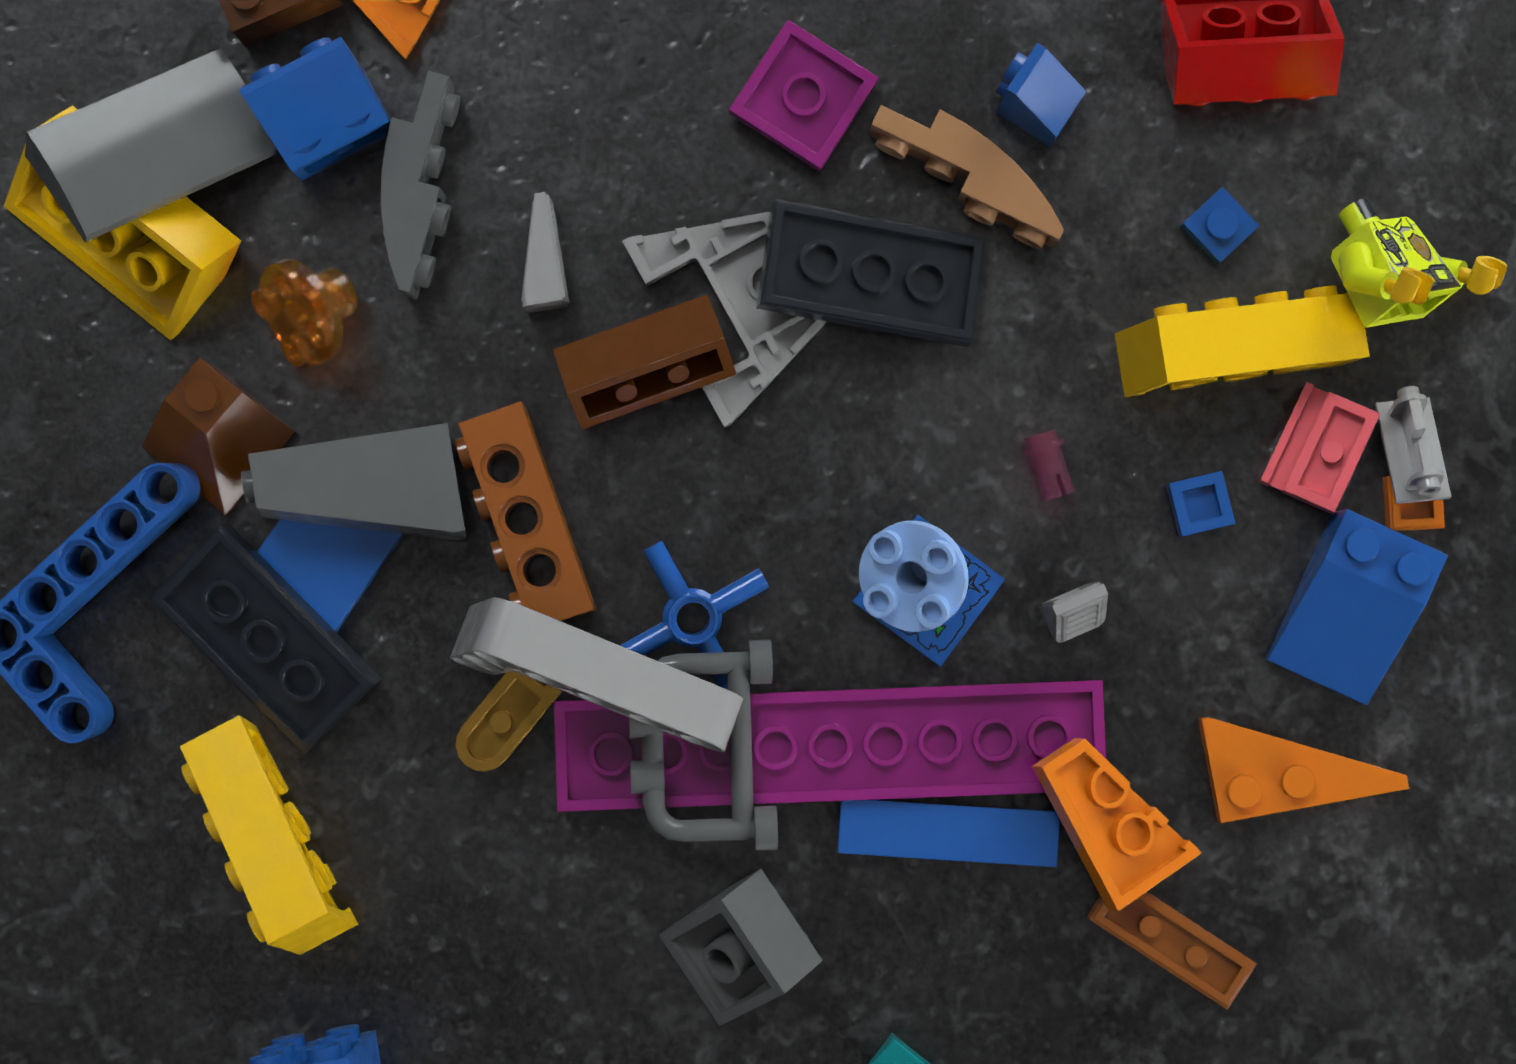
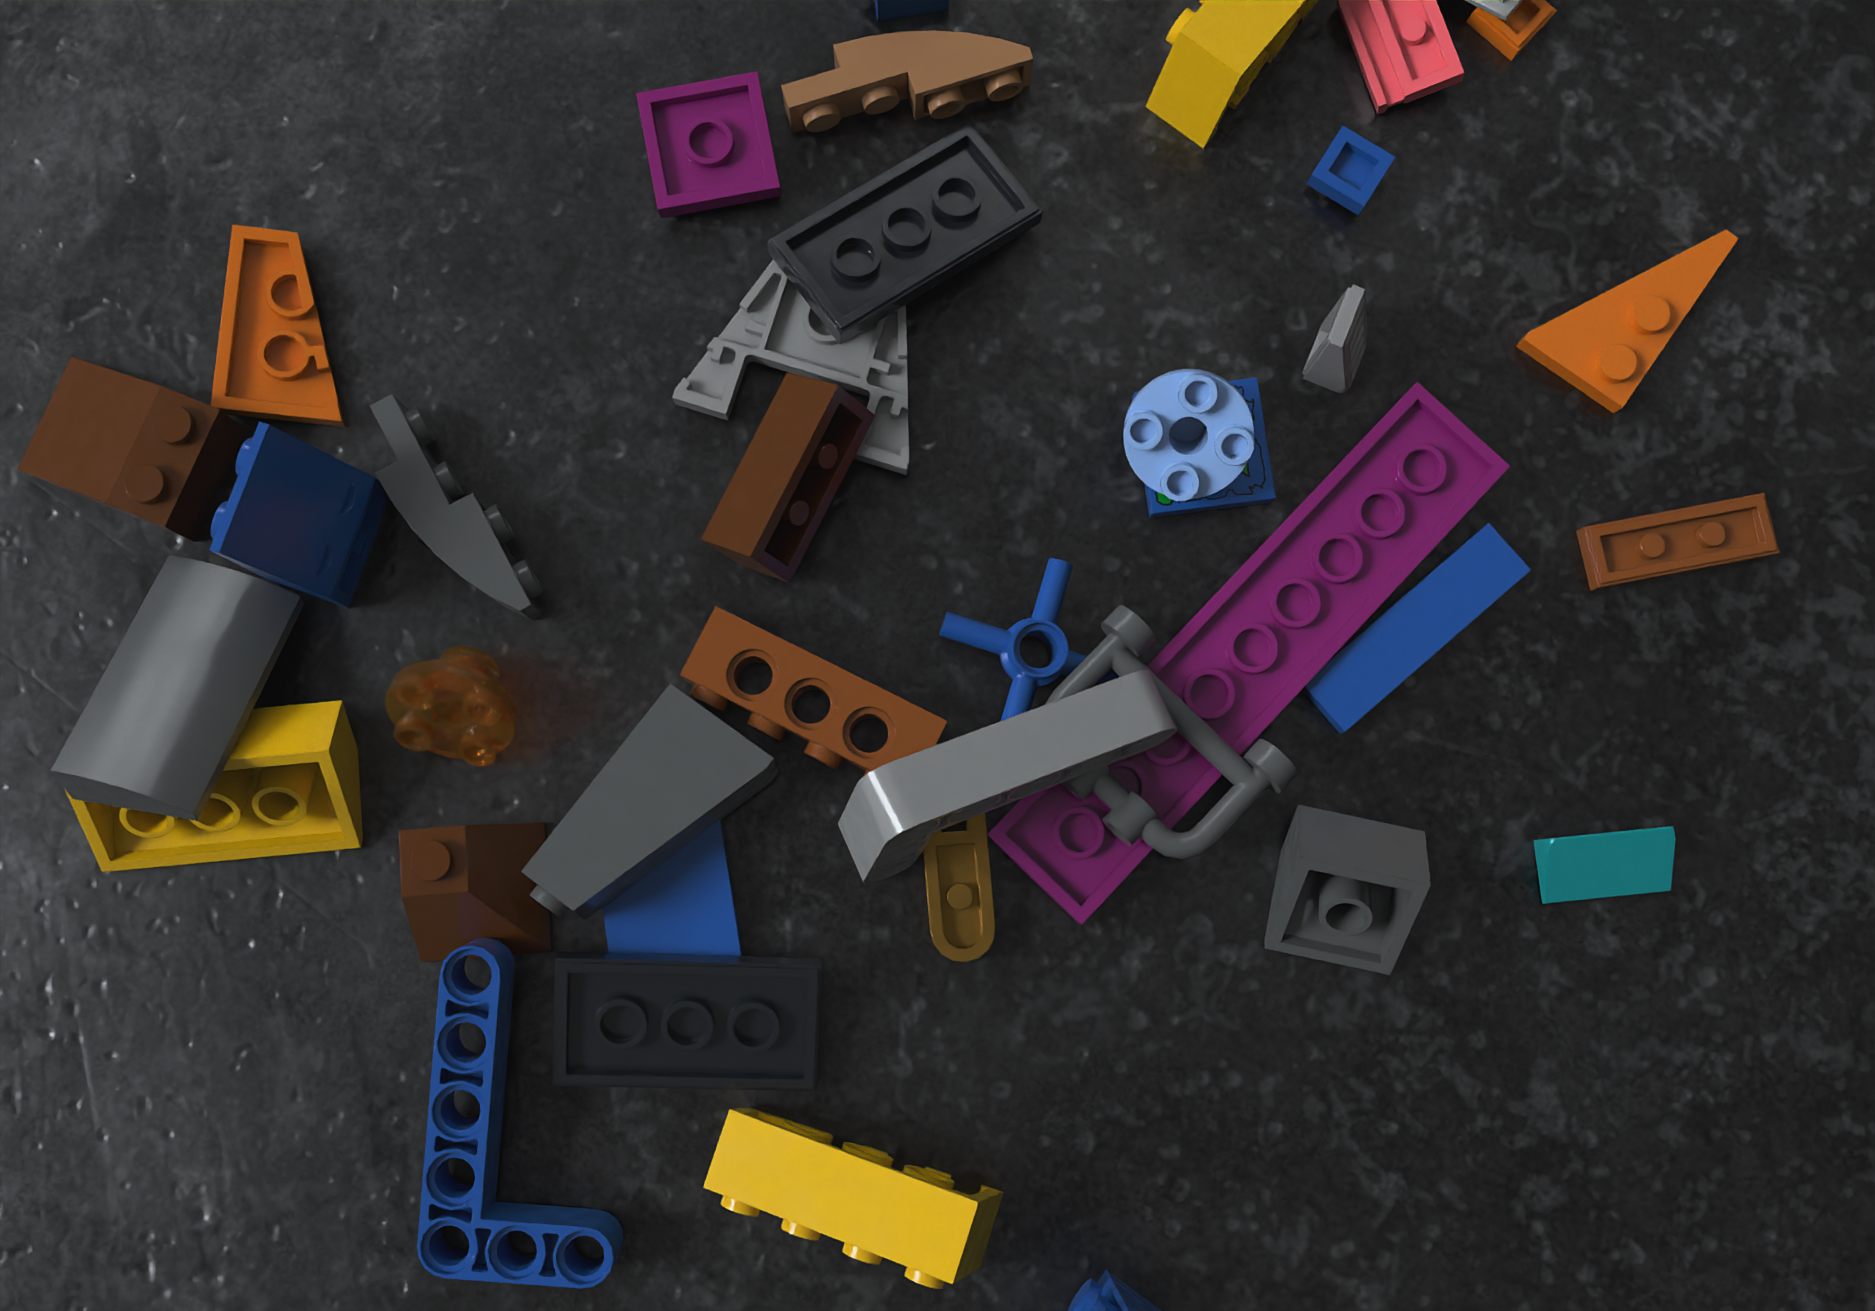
camera: 50 degrees left, 5 degrees down
light grey slope [521,192,570,313] -> none
clear pink pin [1022,429,1076,501] -> none
orange wing [1032,738,1202,911] -> none
blue slope [1266,509,1448,705] -> none

